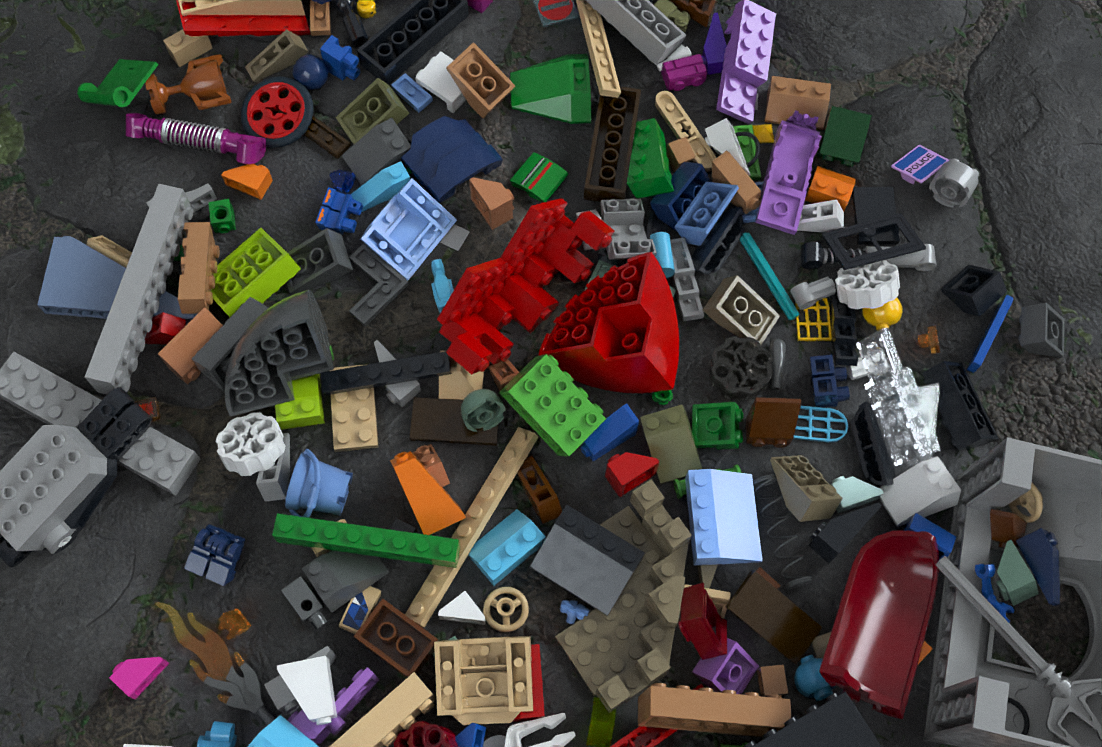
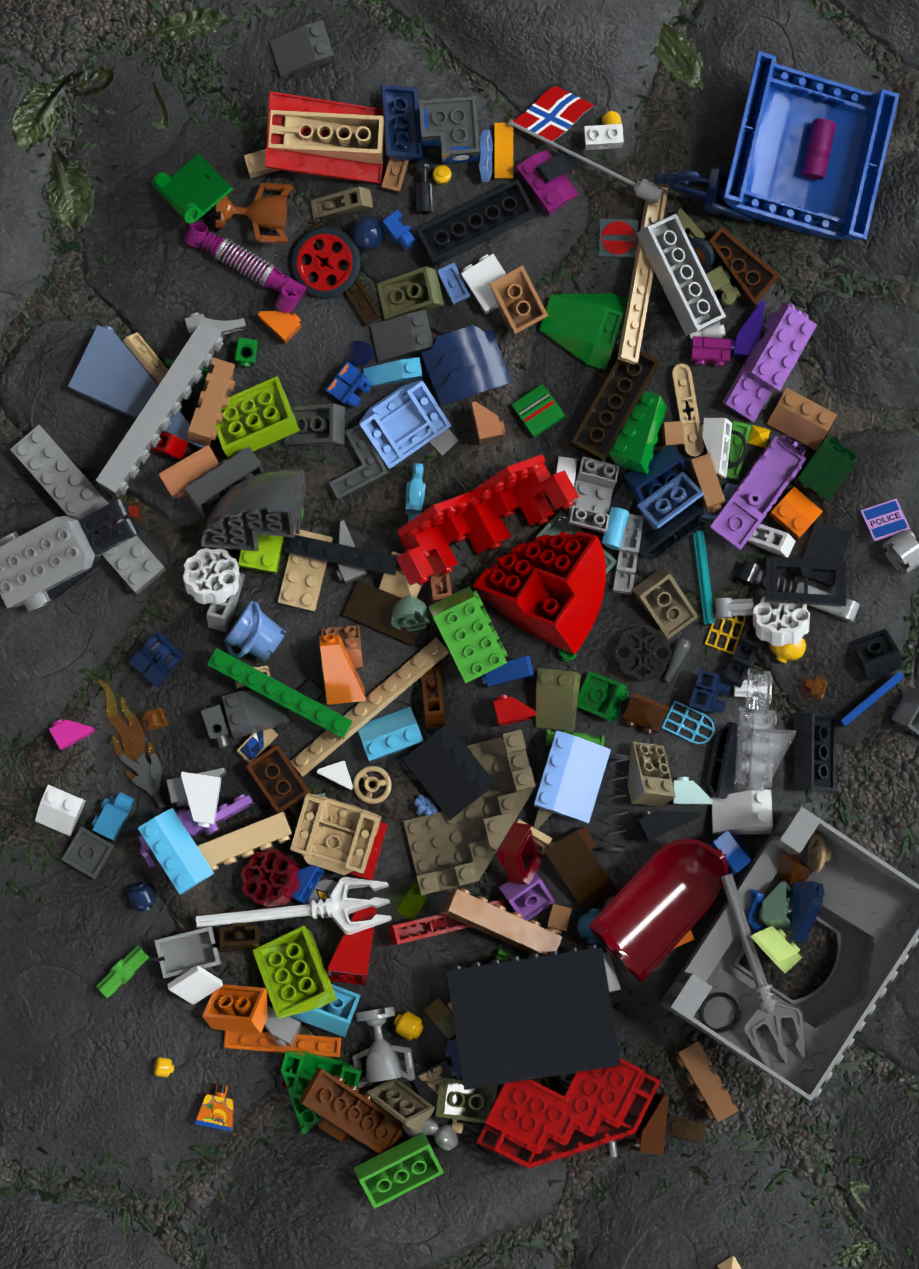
camera: 20 degrees right, 15 degrees up
none -> yellowish green slope [751,926,802,973]

